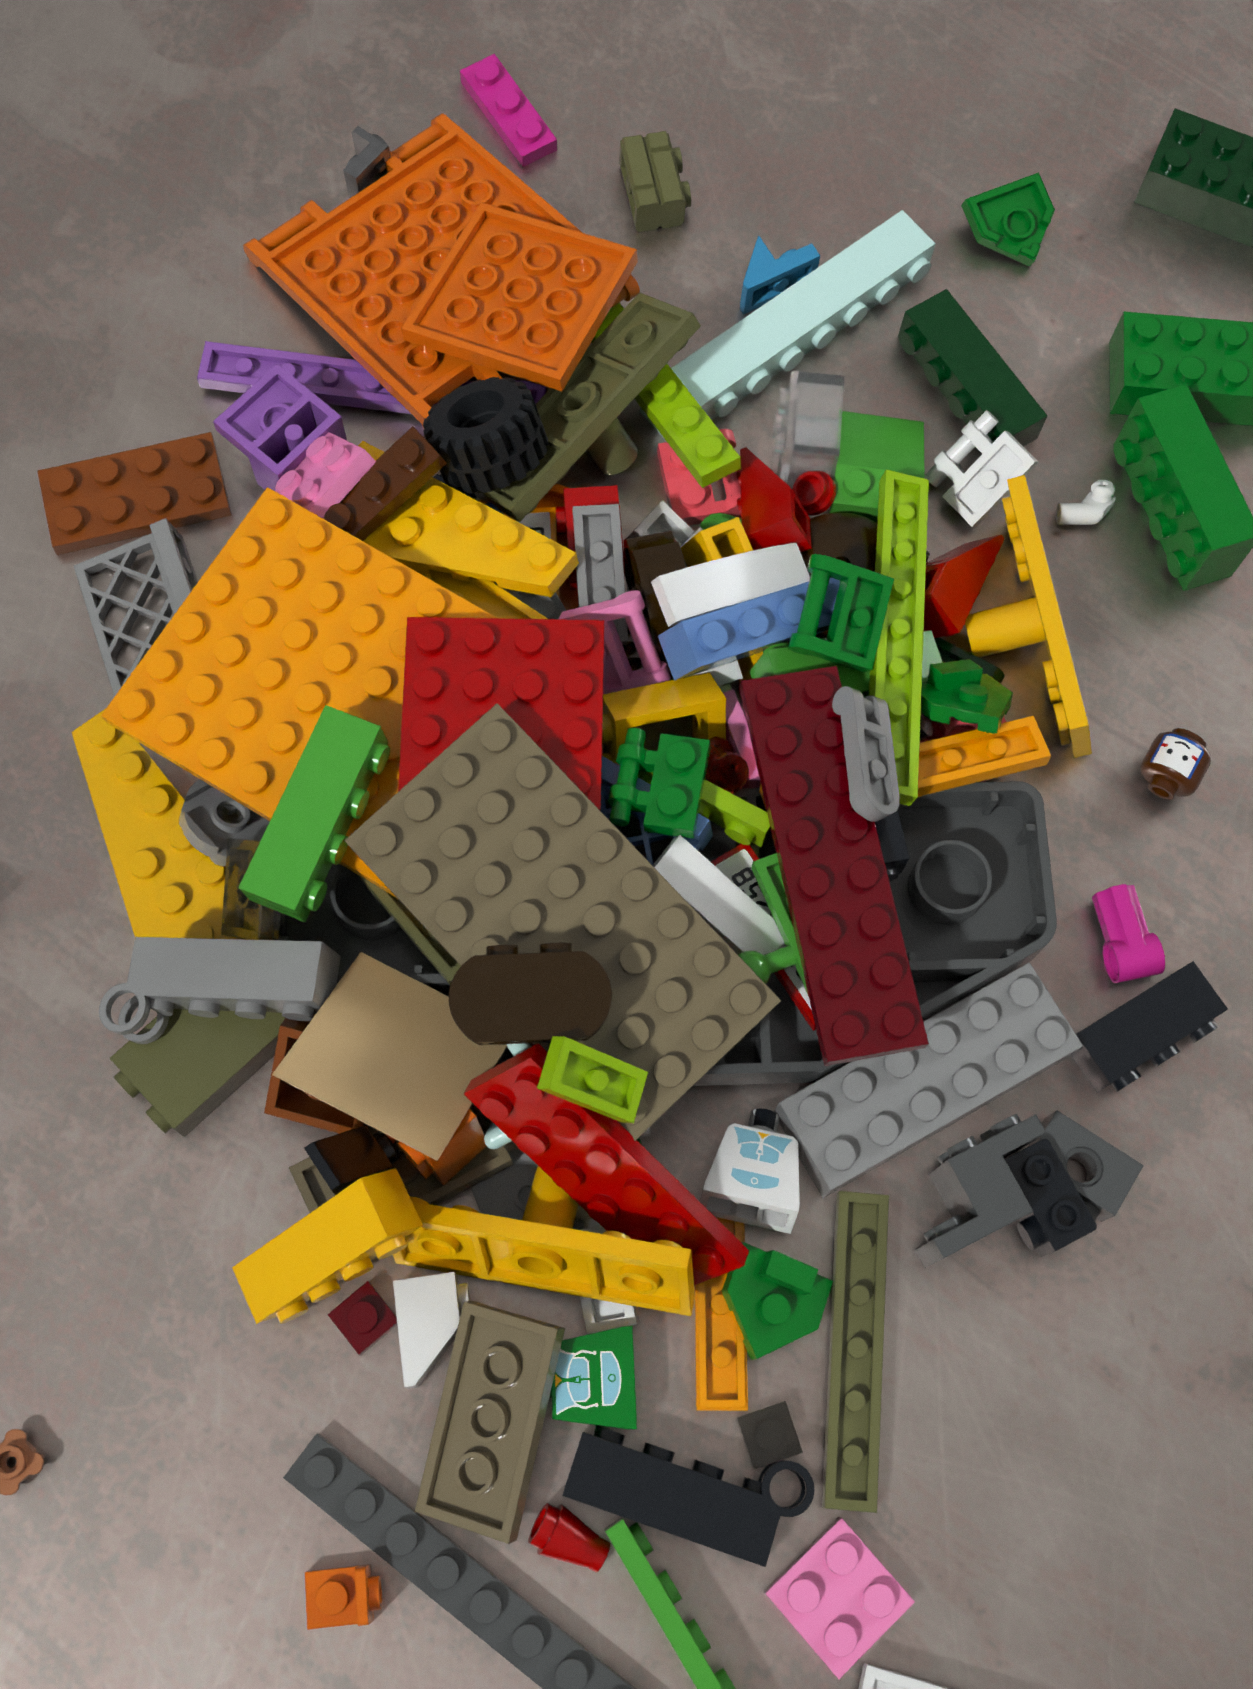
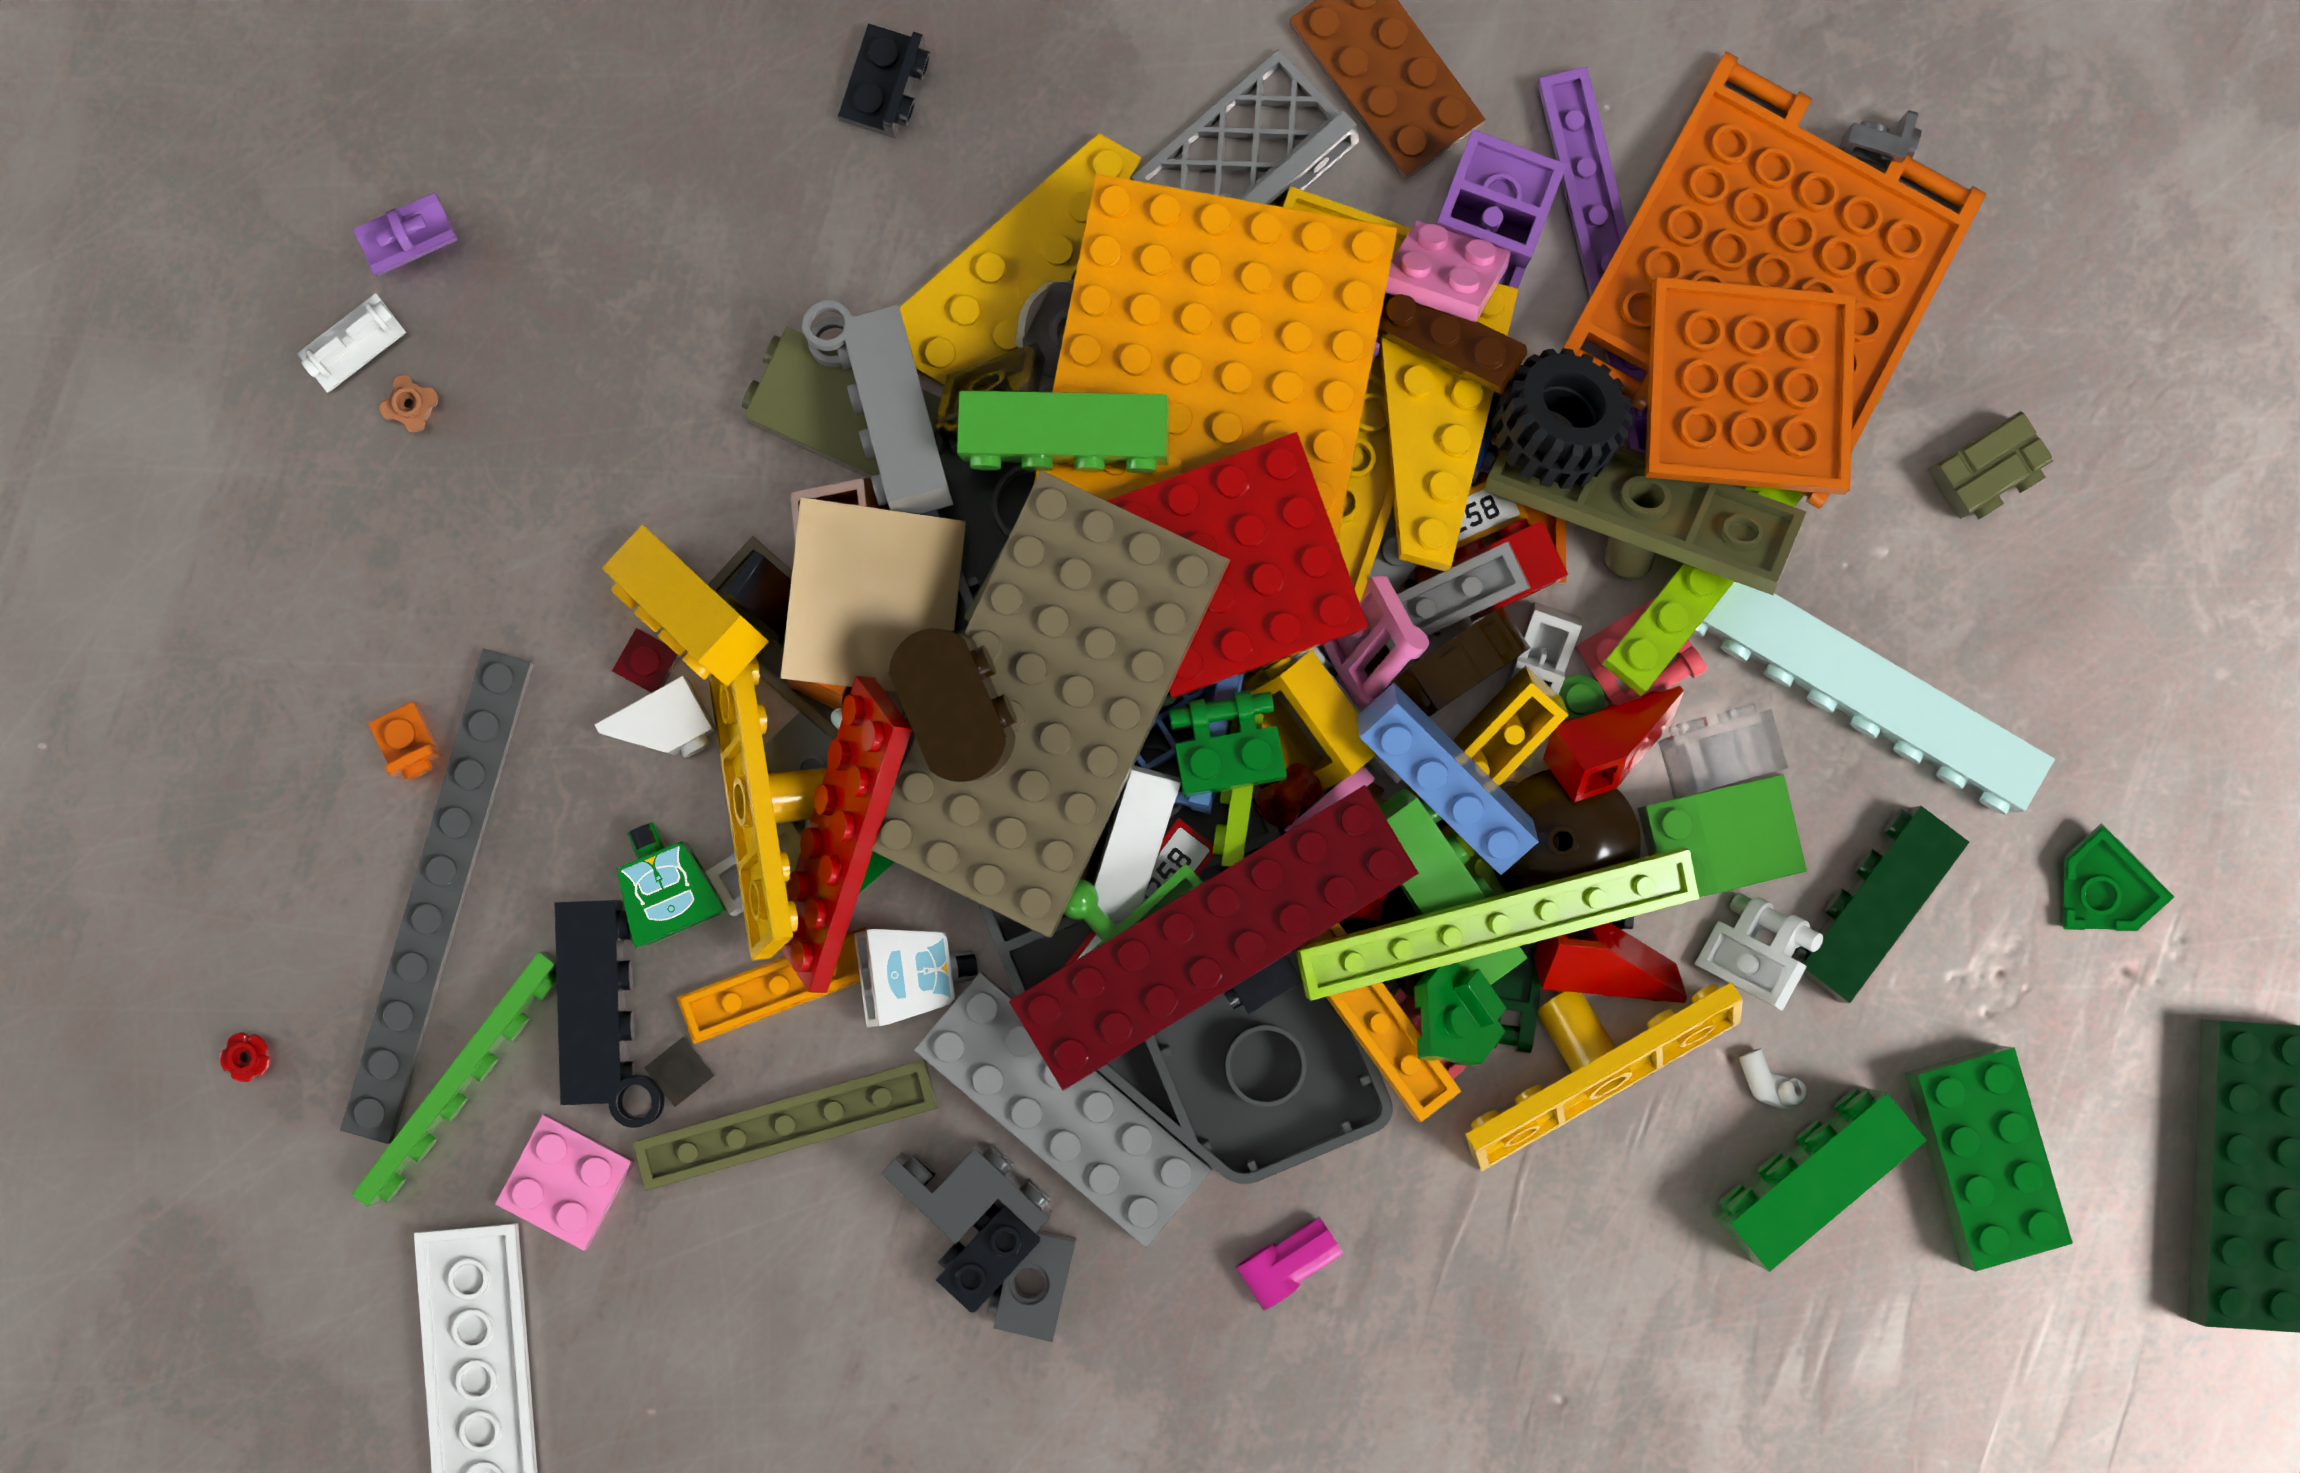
camera: 70 degrees right, 15 degrees up
dark tan plate [414,1301,565,1544] -> none
dark pink plate [460,54,557,168] -> none
red cone [528,1503,611,1573] -> none
lime plate [537,1036,648,1123] -> none
white slope [651,543,810,627] -> none
green plate [722,1242,833,1360] -> none
dark azure slope [739,236,820,315] -> none
green plate [788,554,894,672] -> none
red plate [792,471,836,516] -> none
light grey plate [832,686,900,822] -> none
black brick [1072,961,1228,1093] -> none
reddish brown head [1140,728,1211,800] -> none

